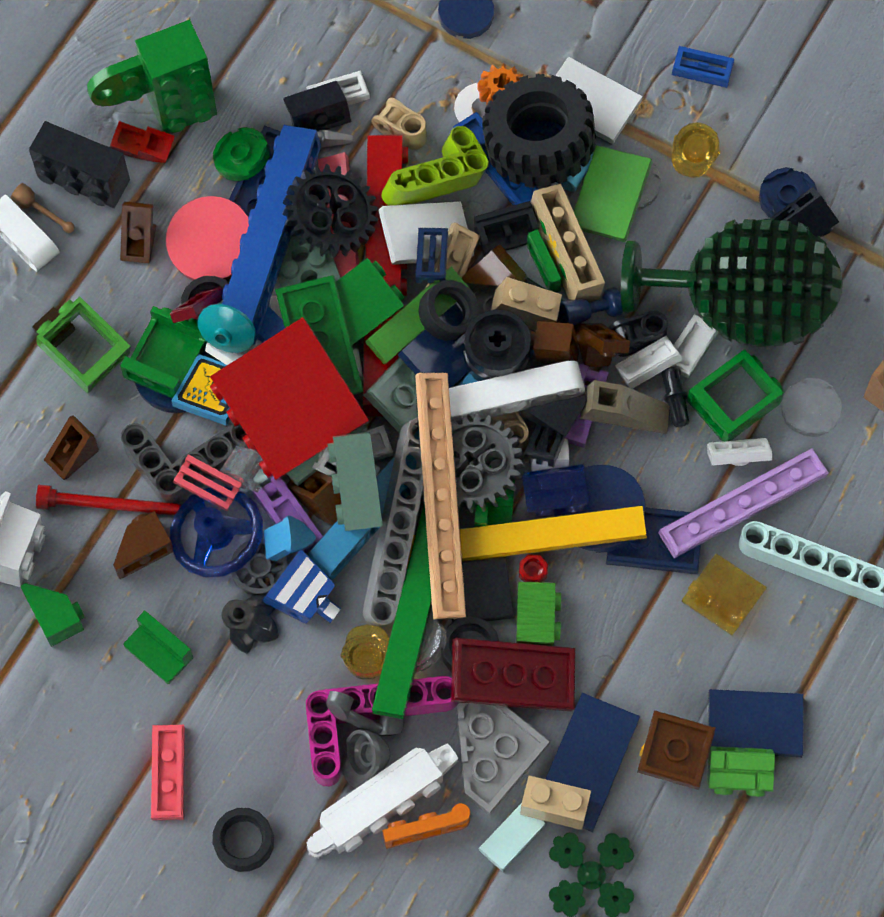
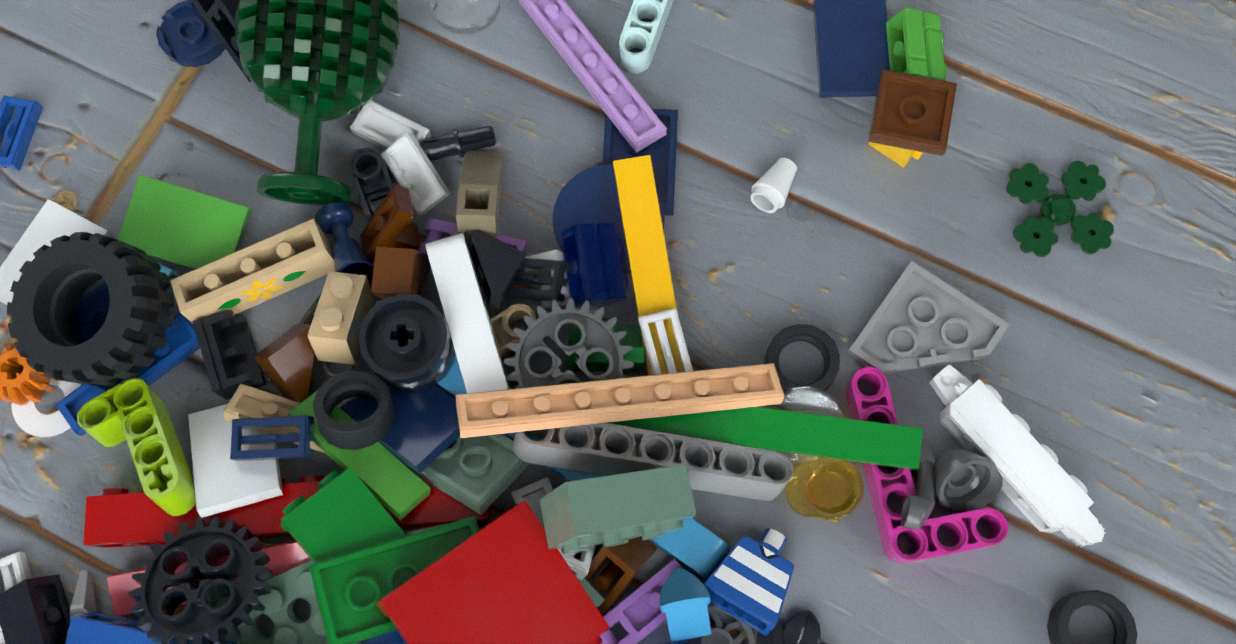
camera: 90 degrees left, 5 degrees up
tan piece [371,98,427,150] -> none
orange plate [382,803,470,849] -> none
dark red tile [451,638,575,711] -> none
black tile [452,557,514,623] -> none
light aqua tile [479,803,546,872] -> none
bright green brick [516,582,561,646] -> none
red tile [519,554,548,583] -> none
tan brick [520,775,591,830] -> none
green tile [527,229,561,292] -> none
dark blue tile [546,693,640,832] -> none
clear yellow hat [672,122,721,178] -> none
clear yellow hinge [681,553,767,636] -> none
green window [687,349,784,441] -> none
white plate [707,438,772,466] -> none
none -> white tile [638,308,693,375]
none -> white cone [750,158,797,213]

